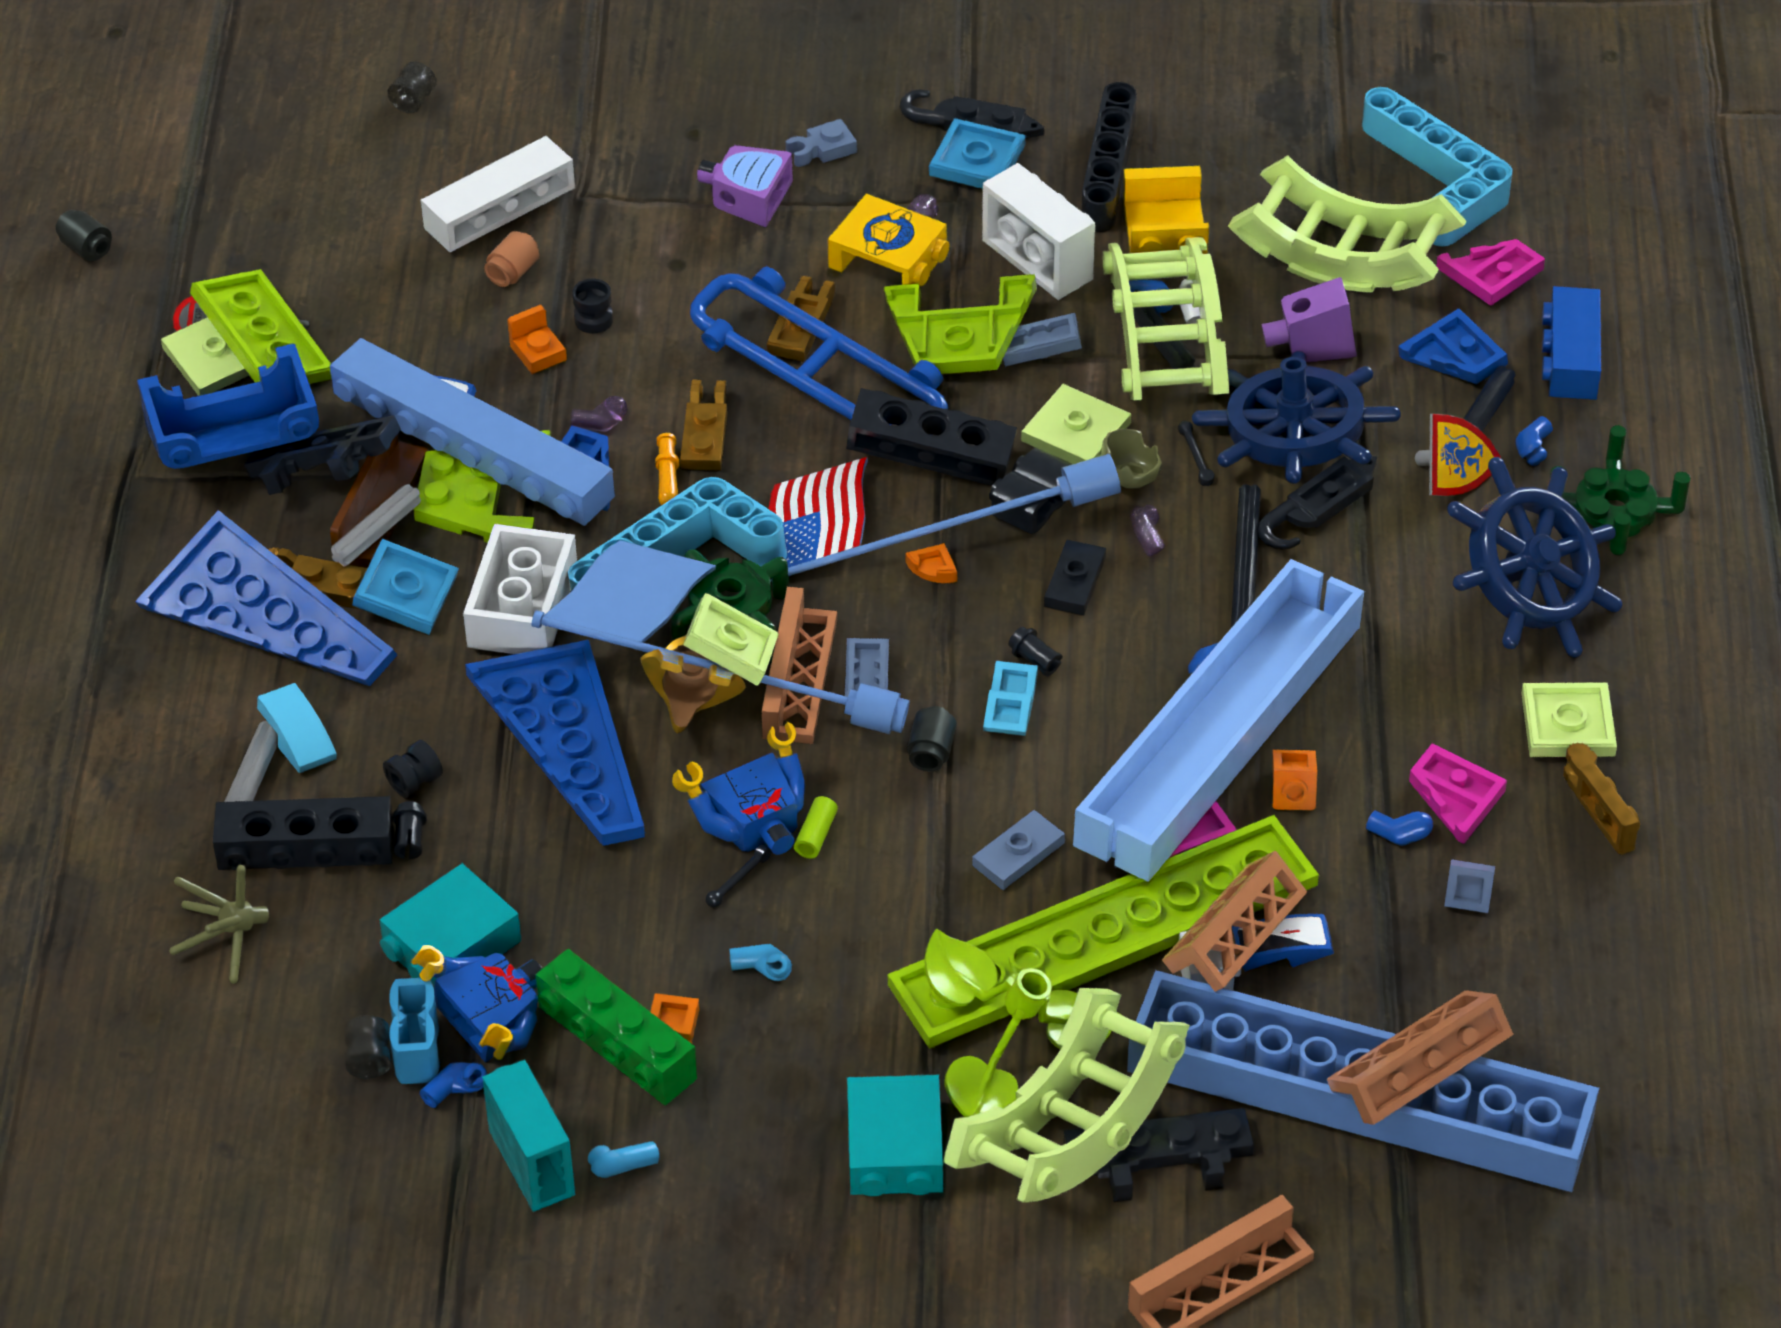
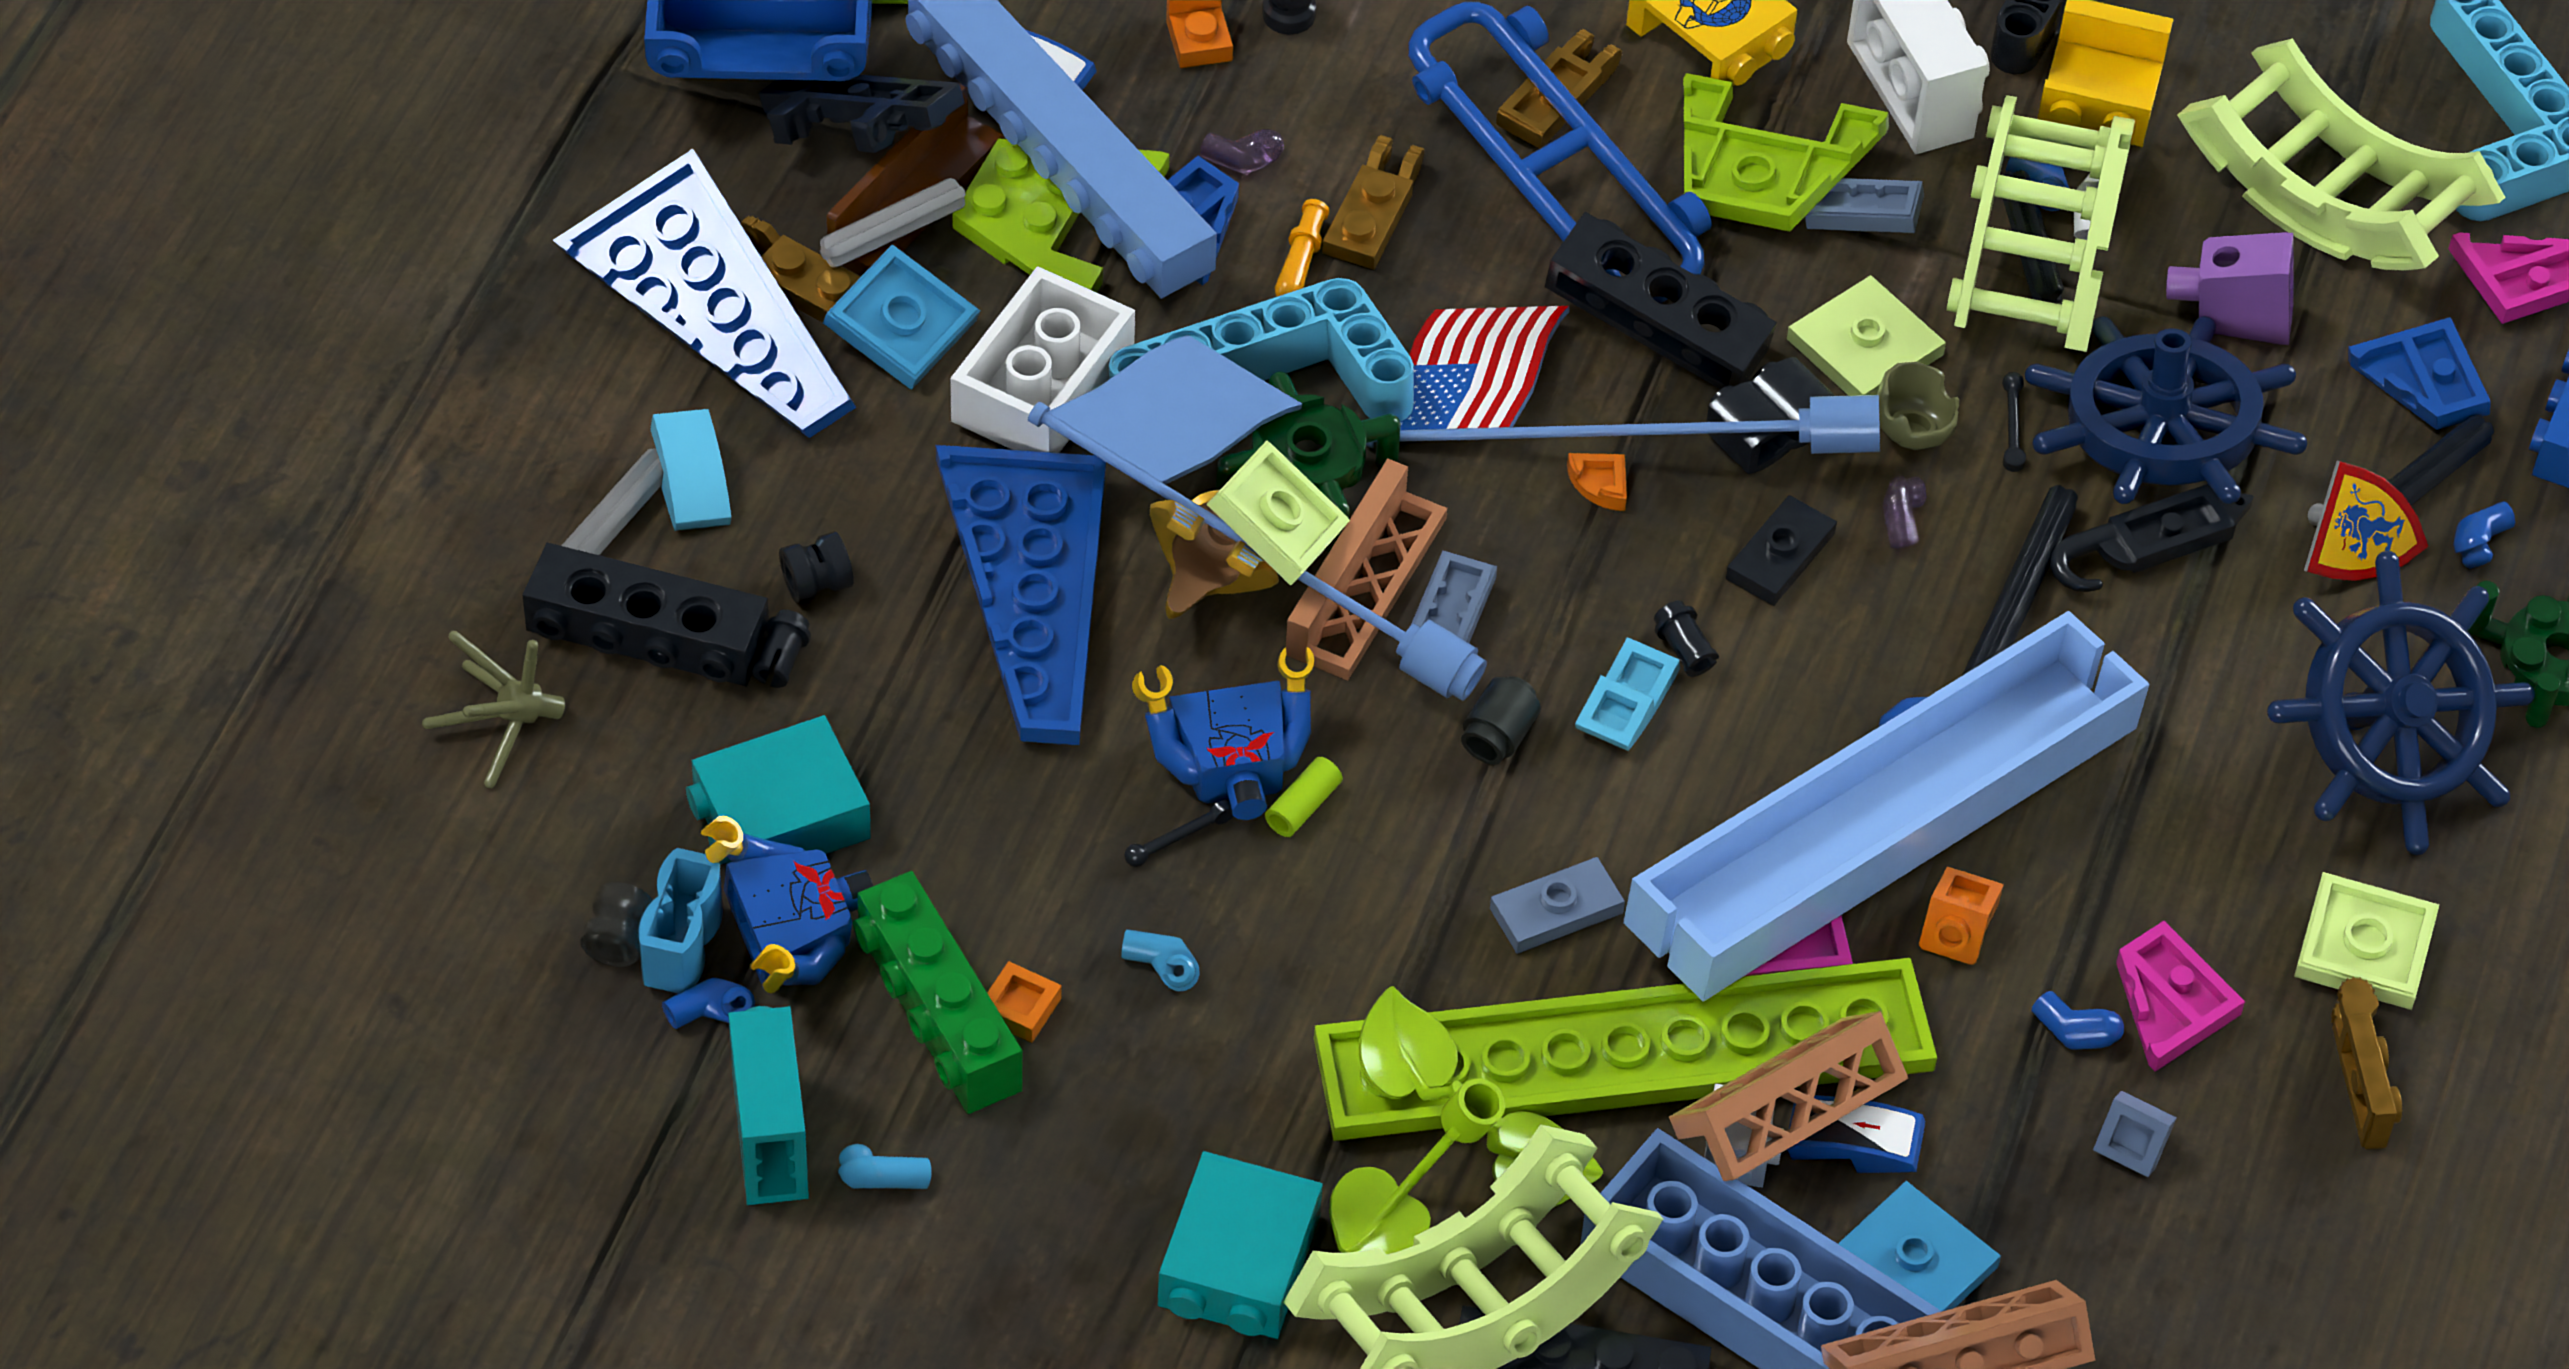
camera: 15 degrees right, 5 degrees up
none -> dark azure plate [1838,1181,2001,1311]

